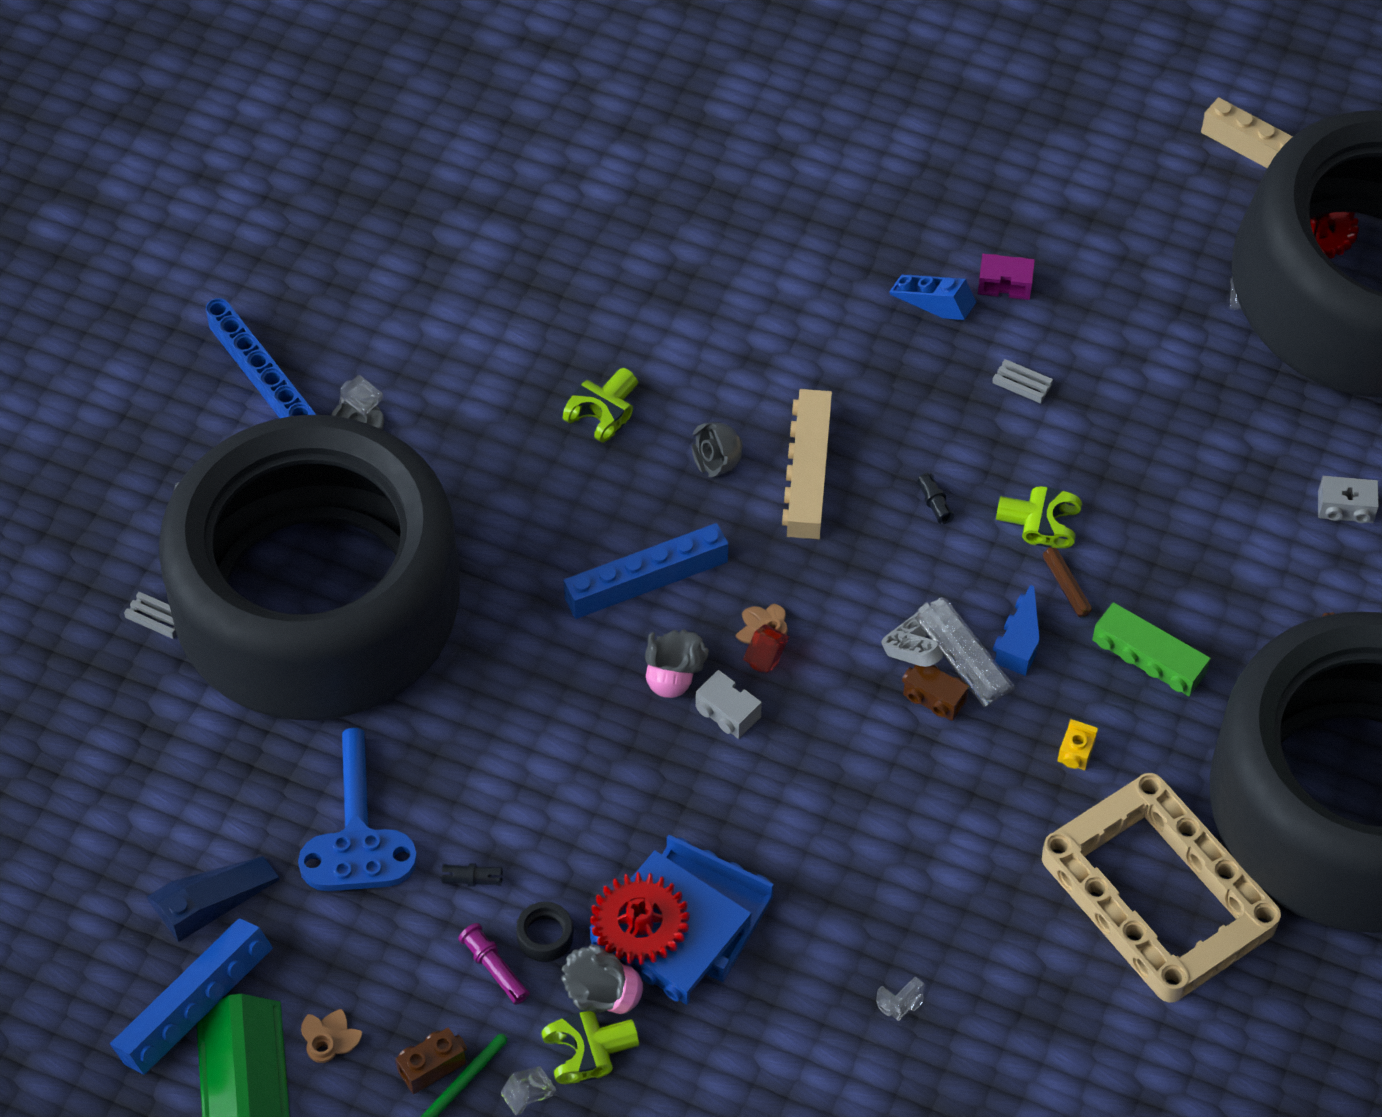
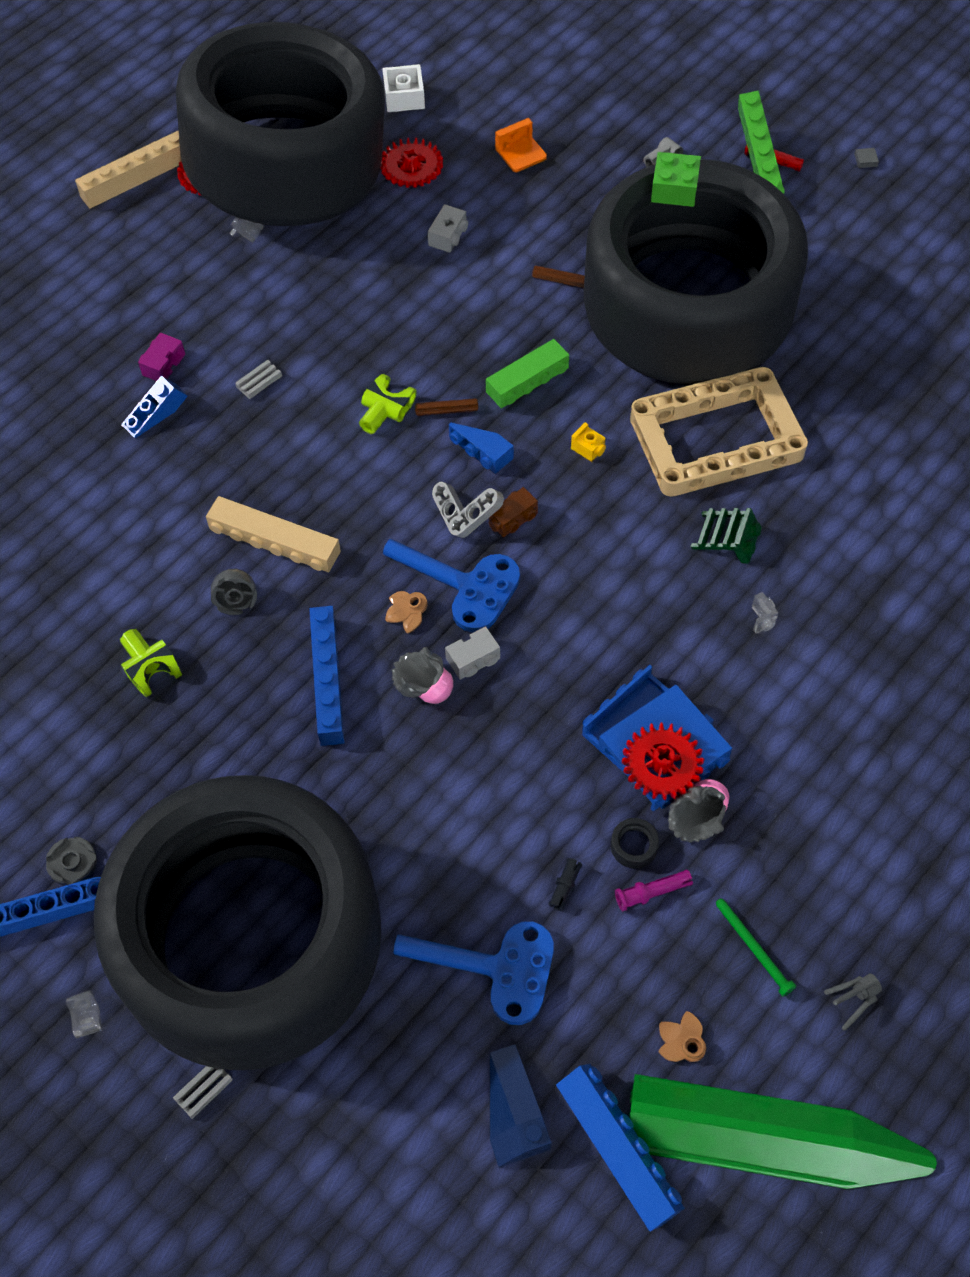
camera: 70 degrees left, 5 degrees up
clear bracket [340,375,383,416] -> none
reddish brown brick [395,1027,467,1095] -> none
clear bracket [501,1066,556,1115] -> none
lime connector [541,1011,639,1084] -> none
clear red brick [743,624,789,673] -> none
clear brick [915,597,1015,707] -> none
black pin [917,473,954,524] -> none
none -> blue piece [383,539,520,633]
none -> dark green plate [691,508,761,563]

